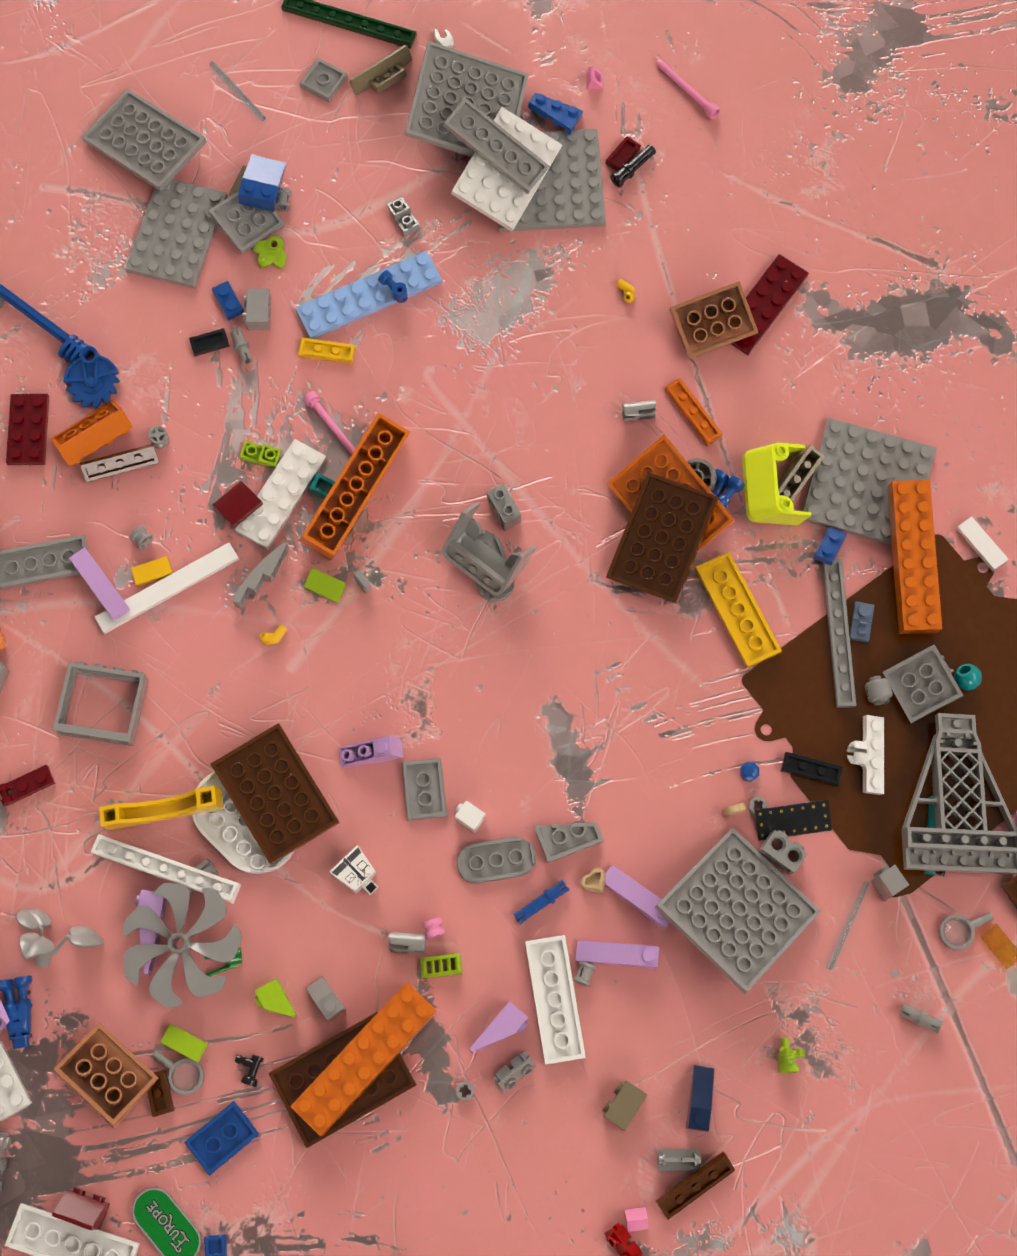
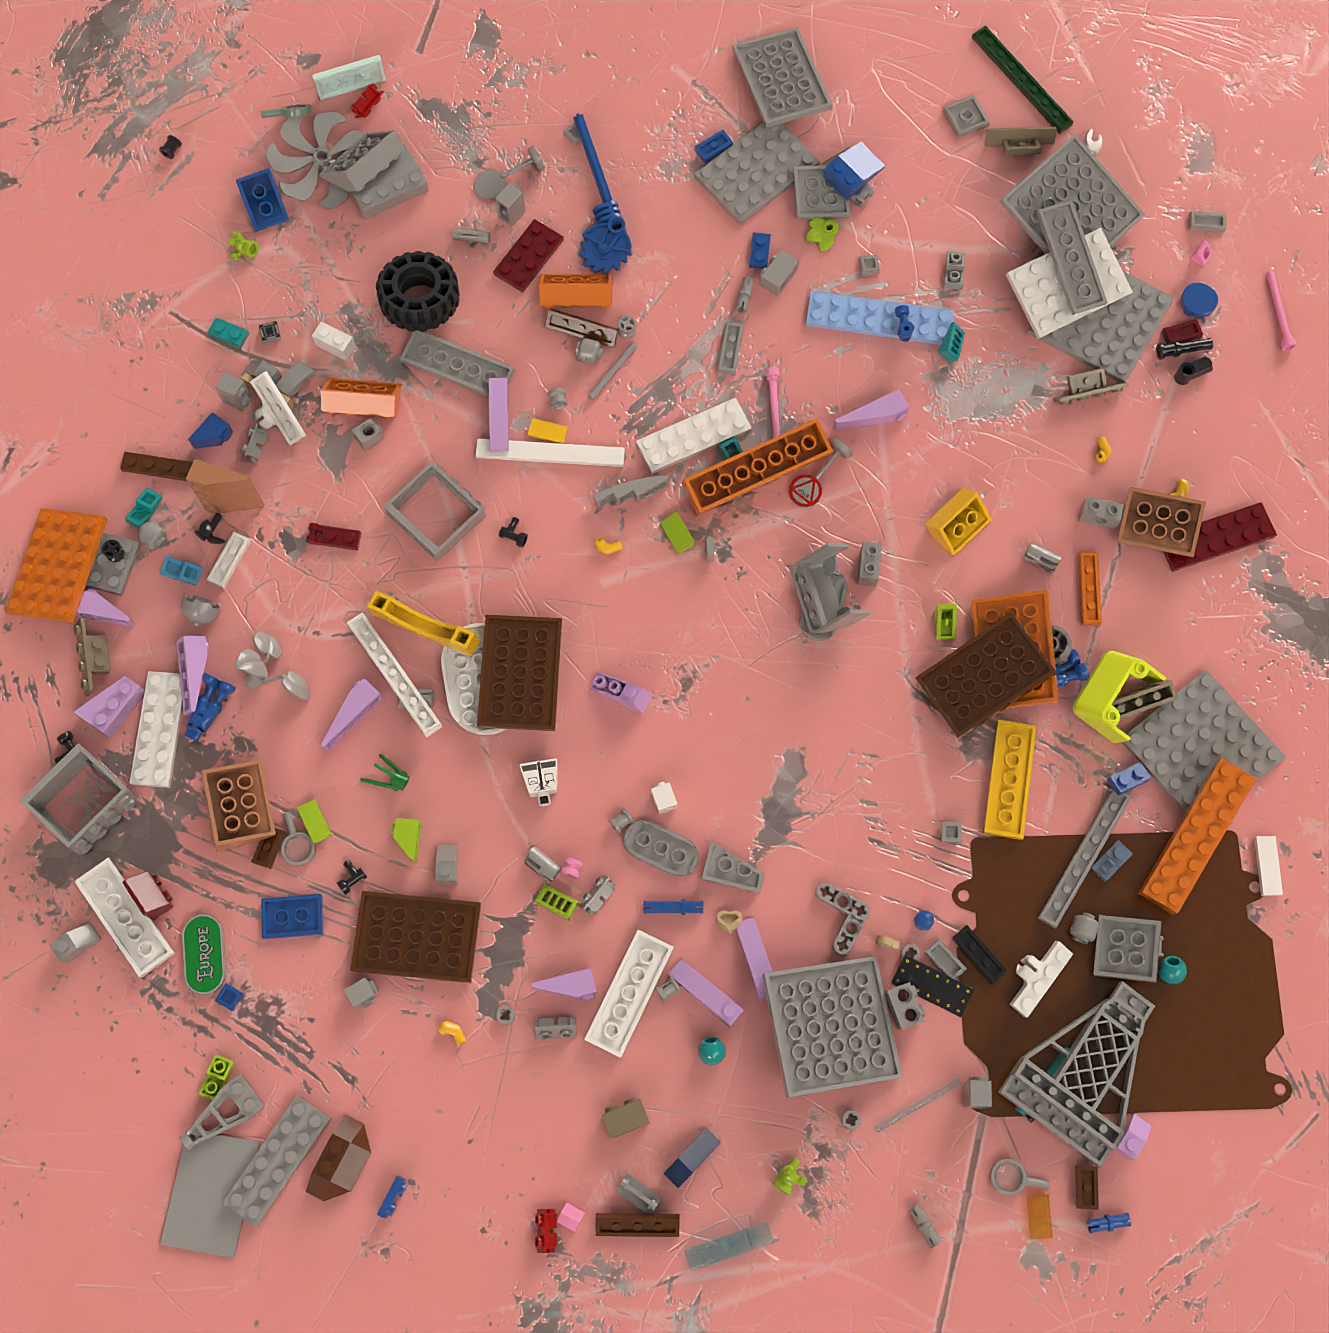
camera: 35 degrees right, 0 degrees up
light grey piece [123,883,242,1008] -> none
black tile [189,328,230,356] -> none
clear light blue axle [210,61,266,121] -> none
dark red slope [212,481,263,528] -> none
lime slope [239,440,281,467] -> none
orange brick [290,982,437,1136] -> none
yellow tile [298,337,356,364] -> none
light grey tile [402,758,447,821] -> none
blue wing [528,93,583,135] -> none
none -> light grey brick [344,977,378,1009]
none -> yellow arm [438,1021,466,1045]
none -> black piece [499,517,528,548]
none -> light grey head [576,338,603,364]
none -> light grey hinge [579,875,616,916]
none -> light grey bar [588,342,638,400]
none -> light grey bush [608,808,634,834]
none -> clear light blue slope [685,1222,774,1271]
none -> blue plate [694,130,733,163]
none -> teal piece [698,1037,726,1065]
none -> light grey tile [717,321,744,376]
none -> light grey piece [789,437,853,507]
none -> light grey beam [816,883,870,956]
none -> lavender slope [833,389,910,430]
none -> light grey bush [841,1110,861,1129]
none -> light grey tile [859,255,880,275]
none -> light grey tile [924,939,967,979]
none -> yellow slope [925,488,992,556]
none -> lime slope [934,603,957,640]
none -> teal slope [938,322,965,363]
none -> light grey plate [941,822,962,843]
none -> dark tan bracket [1053,368,1128,405]
none -> light grey brick [1078,496,1124,530]
none -> yellow arm [1170,479,1189,497]
none -> black piece [1174,356,1213,385]
none -> blue tile [1181,282,1218,317]
none -> light grey tile [1189,211,1226,232]

